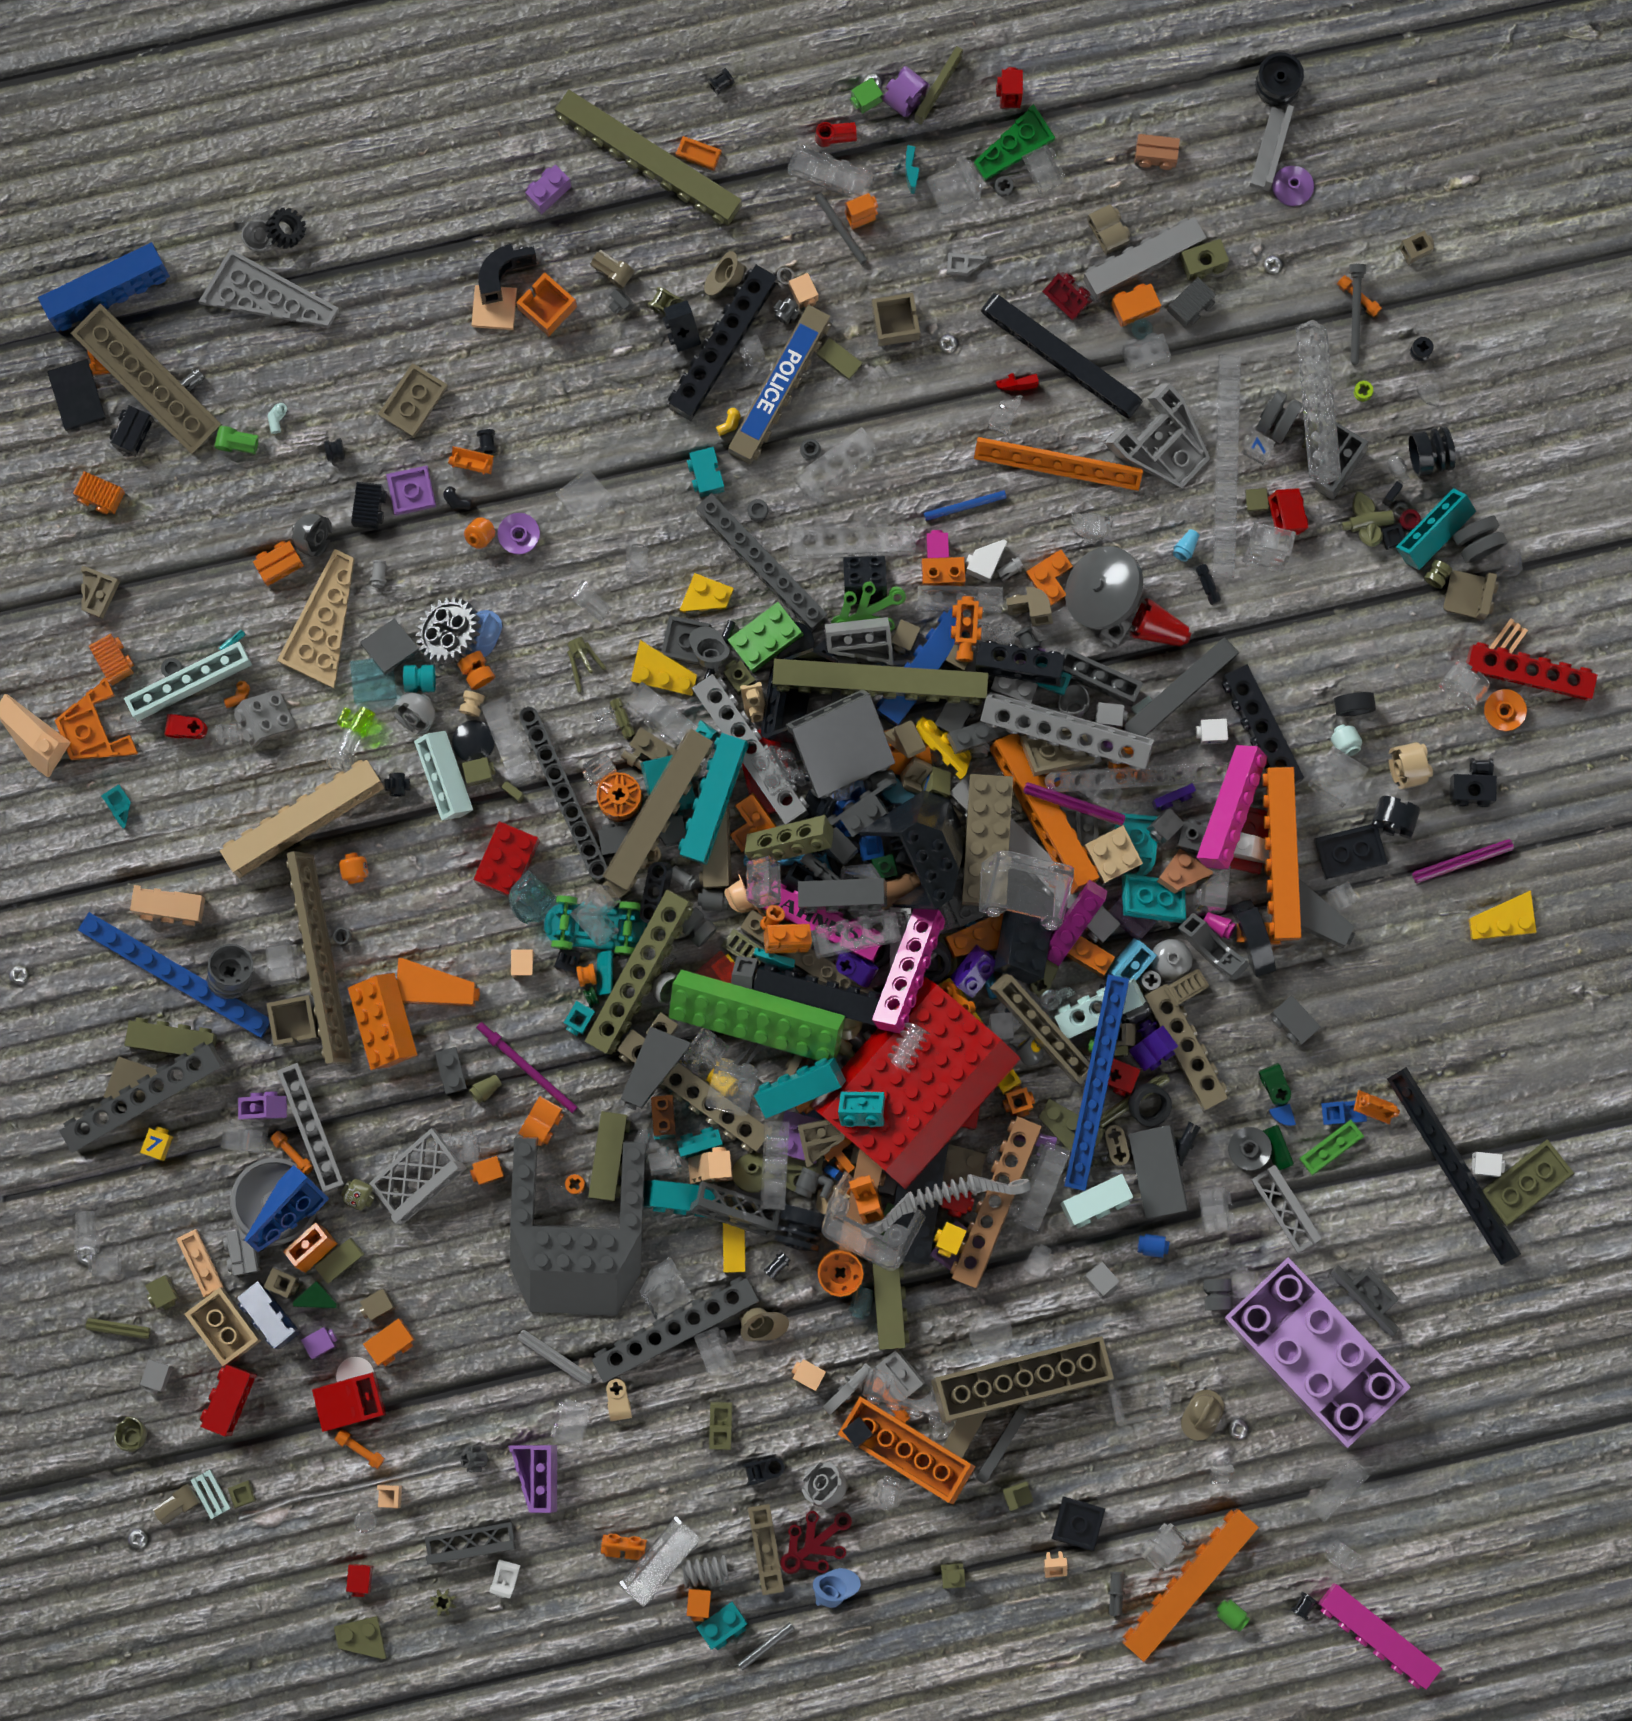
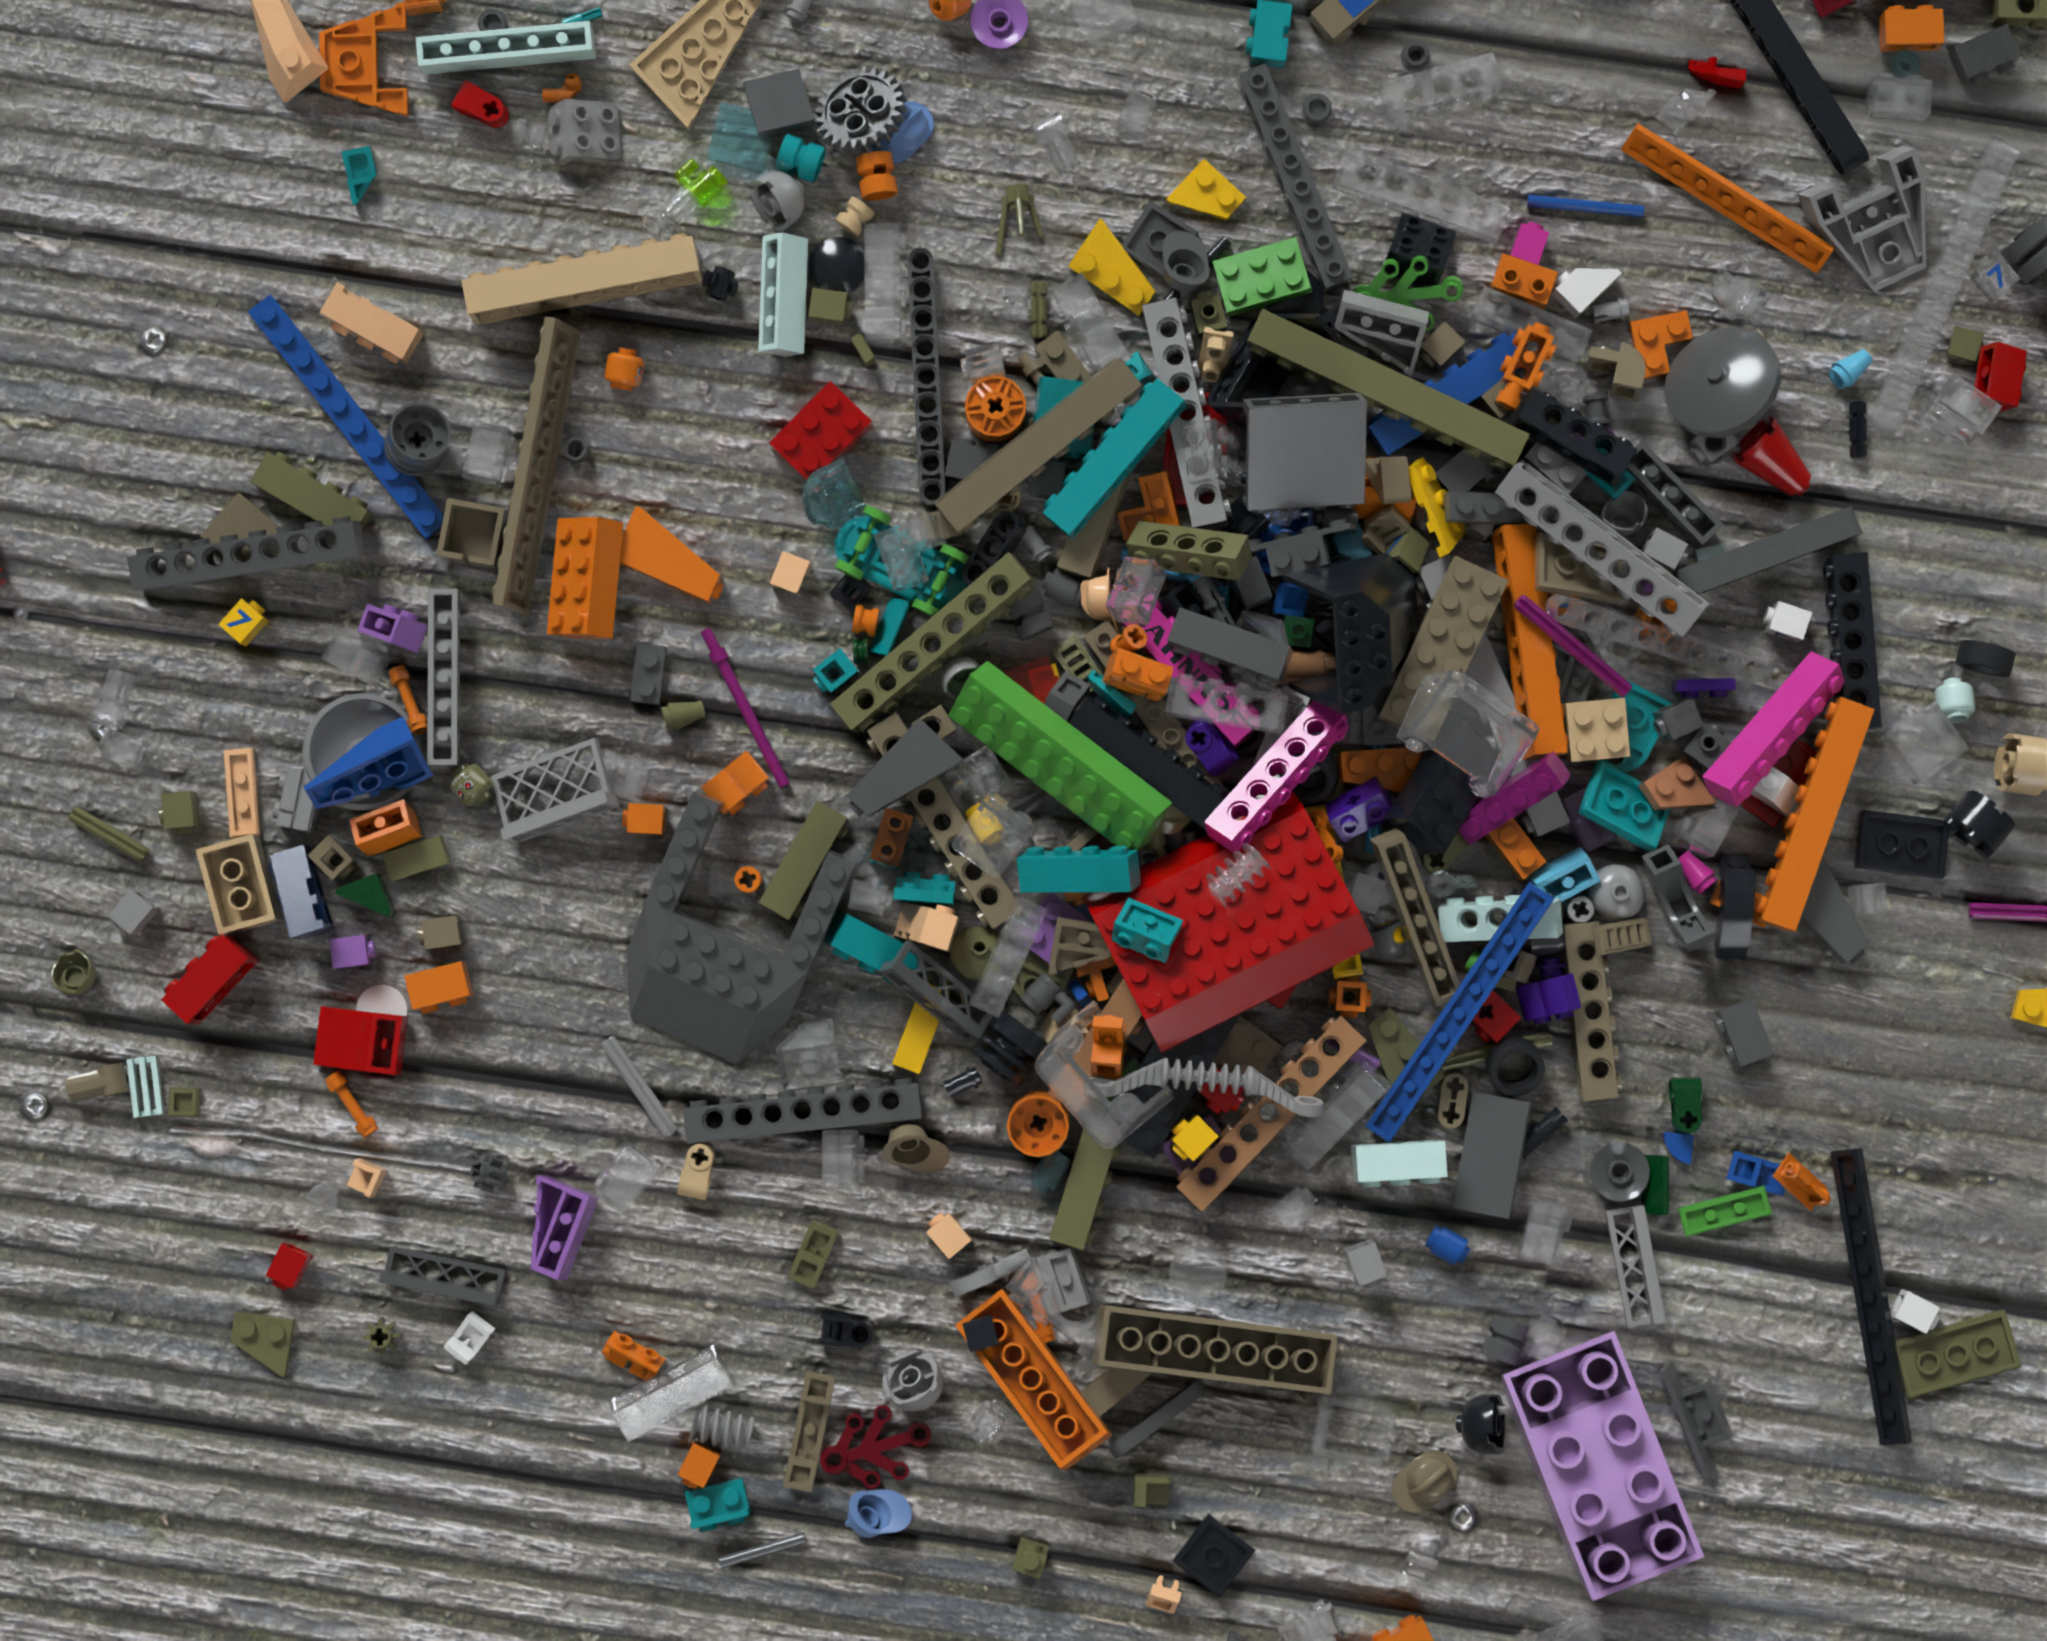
camera: 25 degrees right, 5 degrees up
none -> black cylinder [1456,1394,1505,1454]

